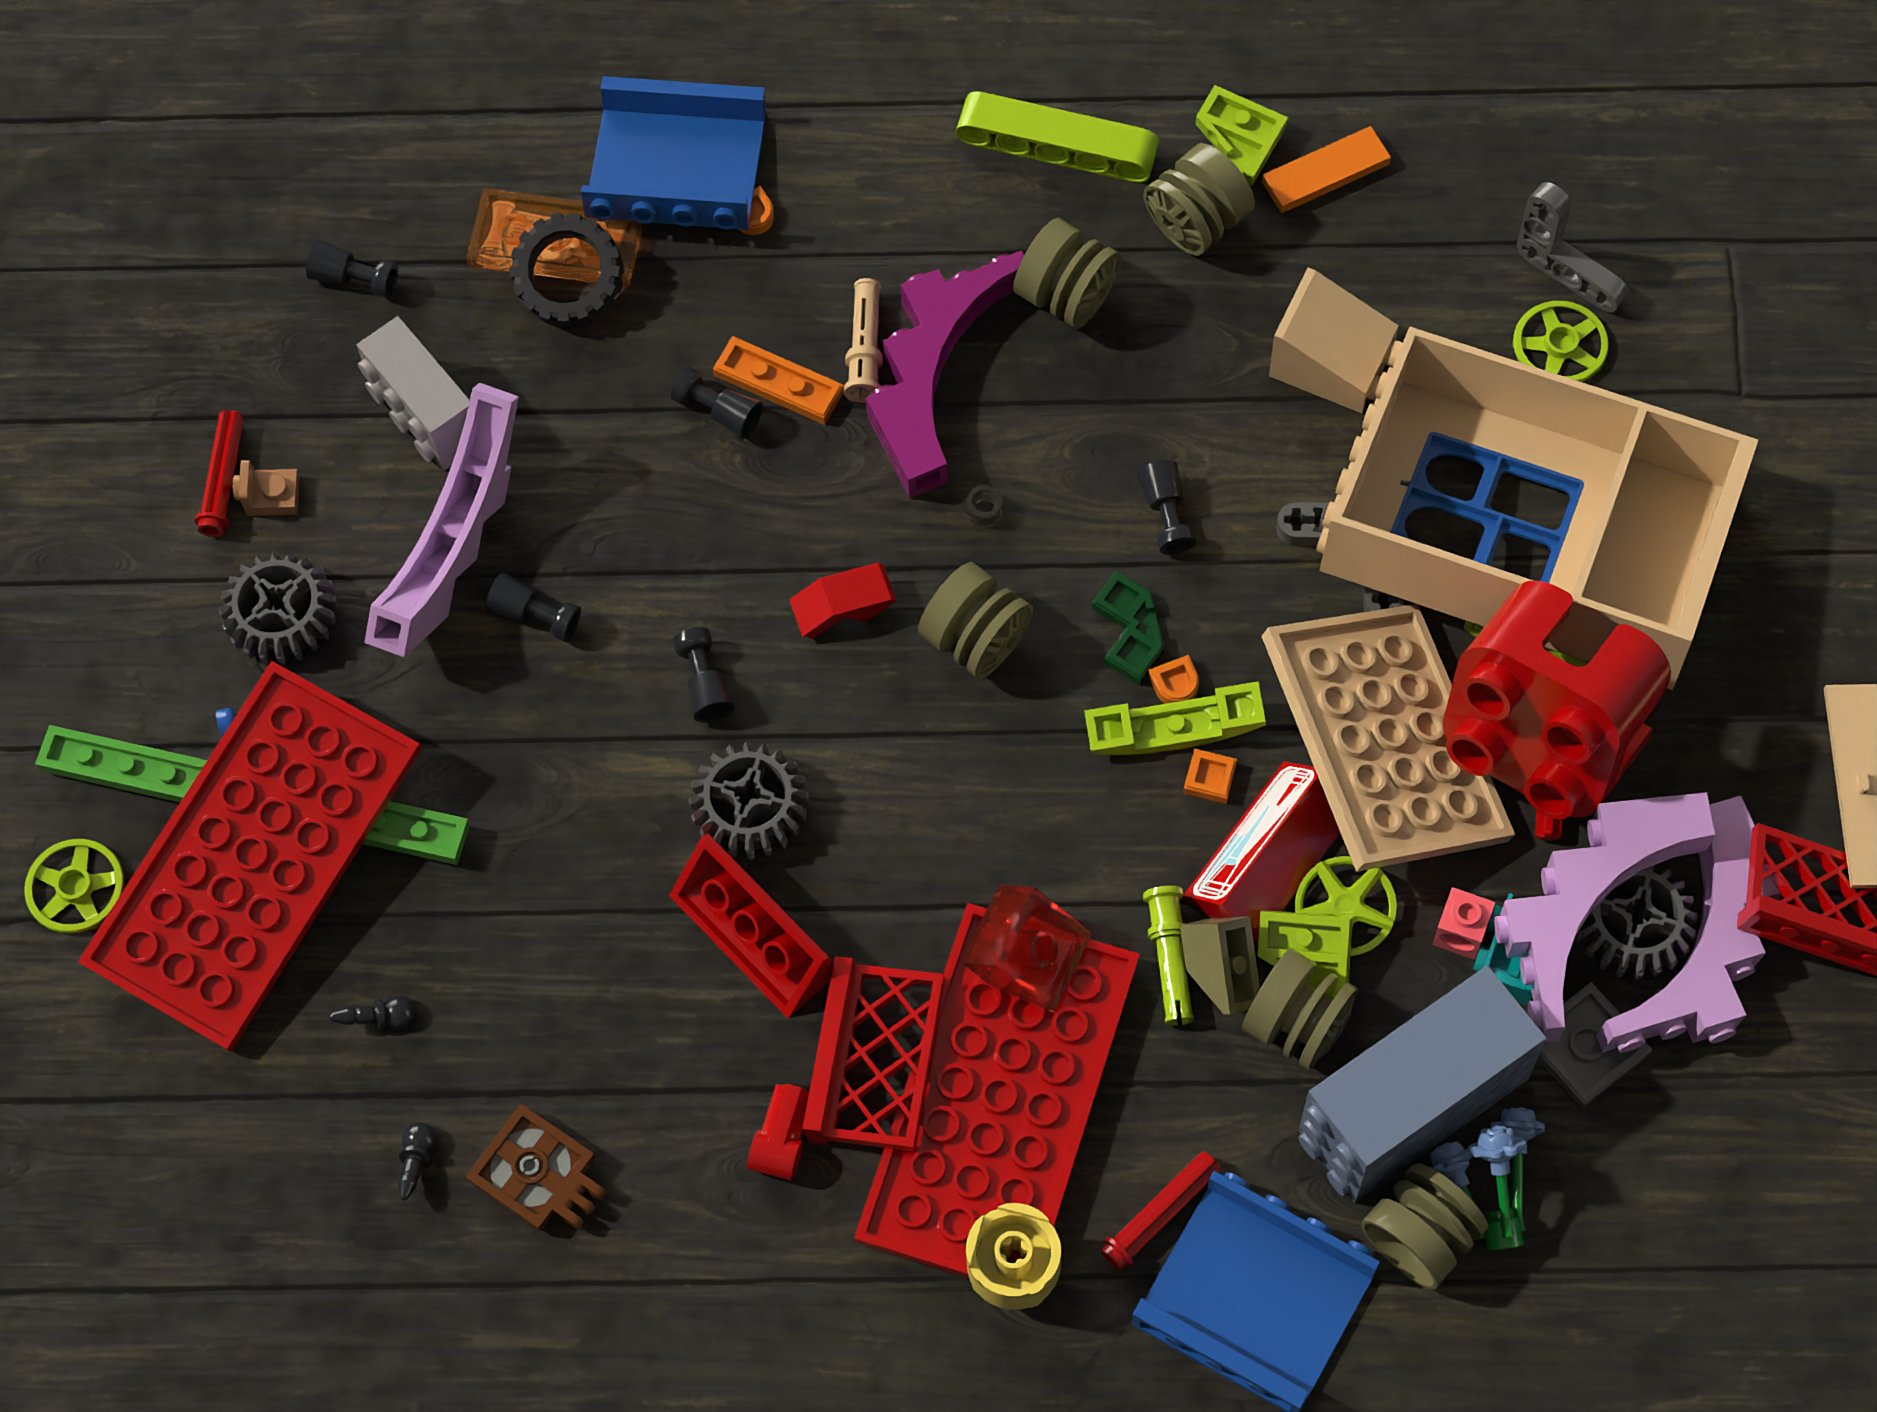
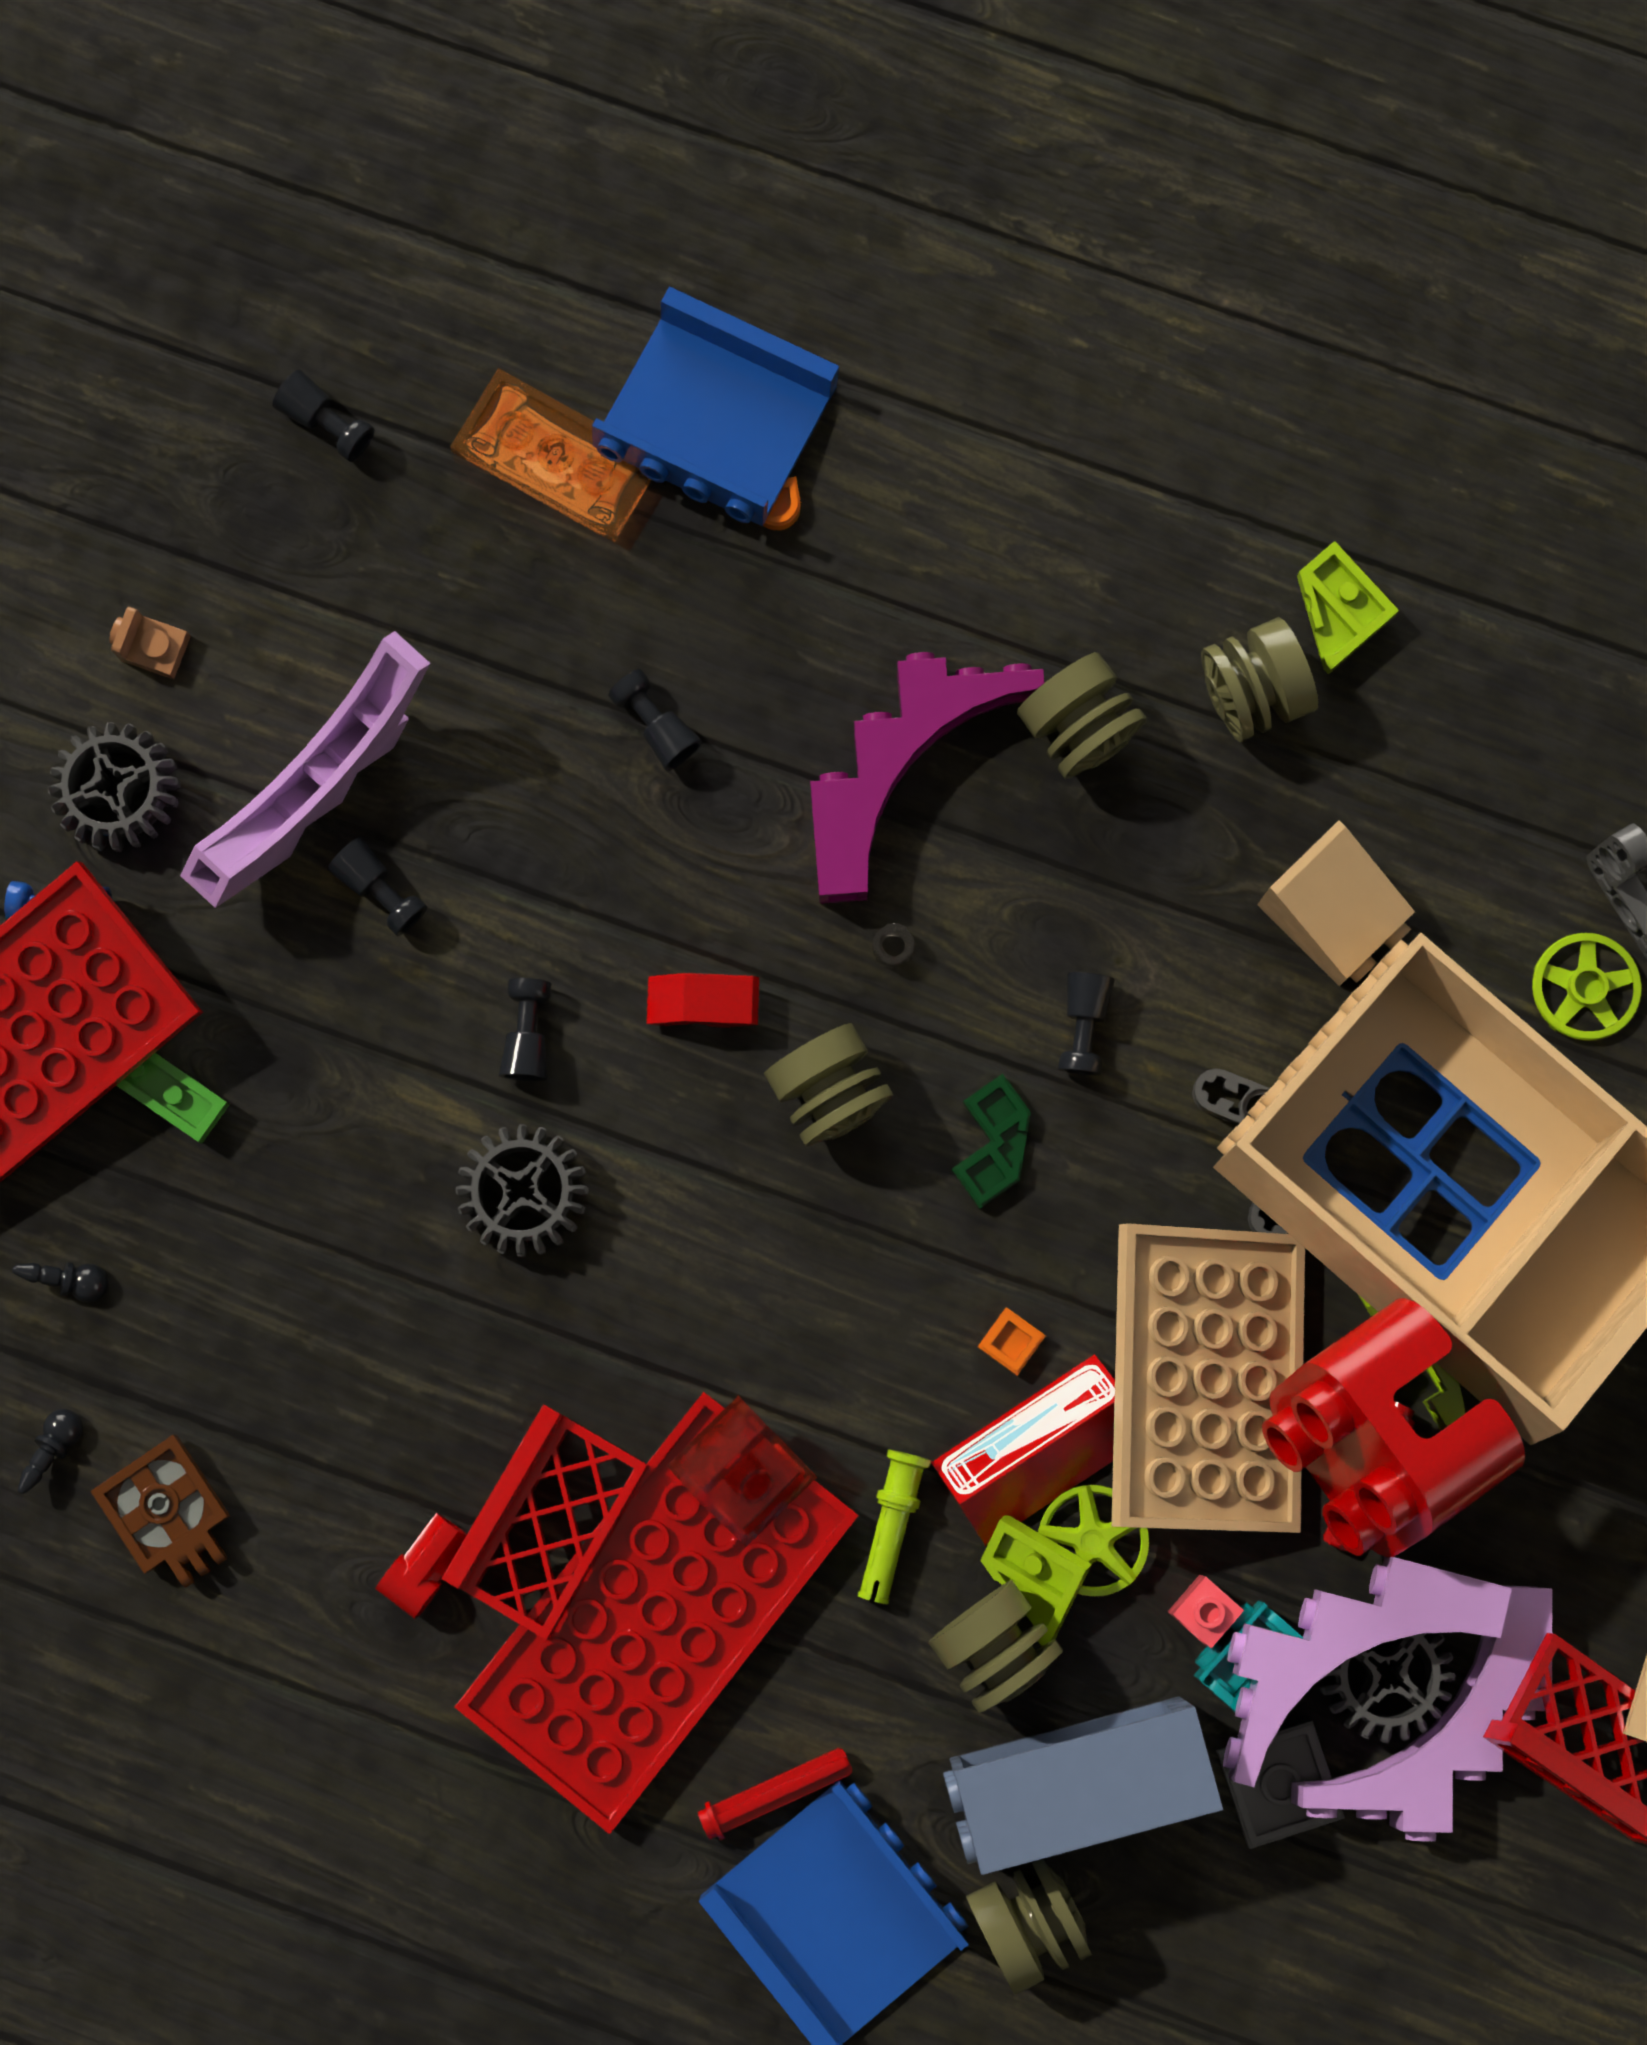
camera: 20 degrees right, 15 degrees up
red axle [194,410,244,537] -> none
light grey brick [356,316,470,471] -> none
black tyre [510,213,624,328] -> none
red slope [669,834,834,1018] -> none
orange tile [713,336,844,425] -> none
tan pin [844,278,883,403] -> none
lime beam [955,91,1160,183] -> none
light yellow brick [966,1203,1061,1310] -> none
lime slope [1084,682,1266,755] -> none
orange tile [1148,655,1199,704] -> none
olive slope [1180,917,1260,1014] -> none
orange tile [1262,126,1391,214] -> none
medium blue plant [1429,1107,1545,1250] -> none

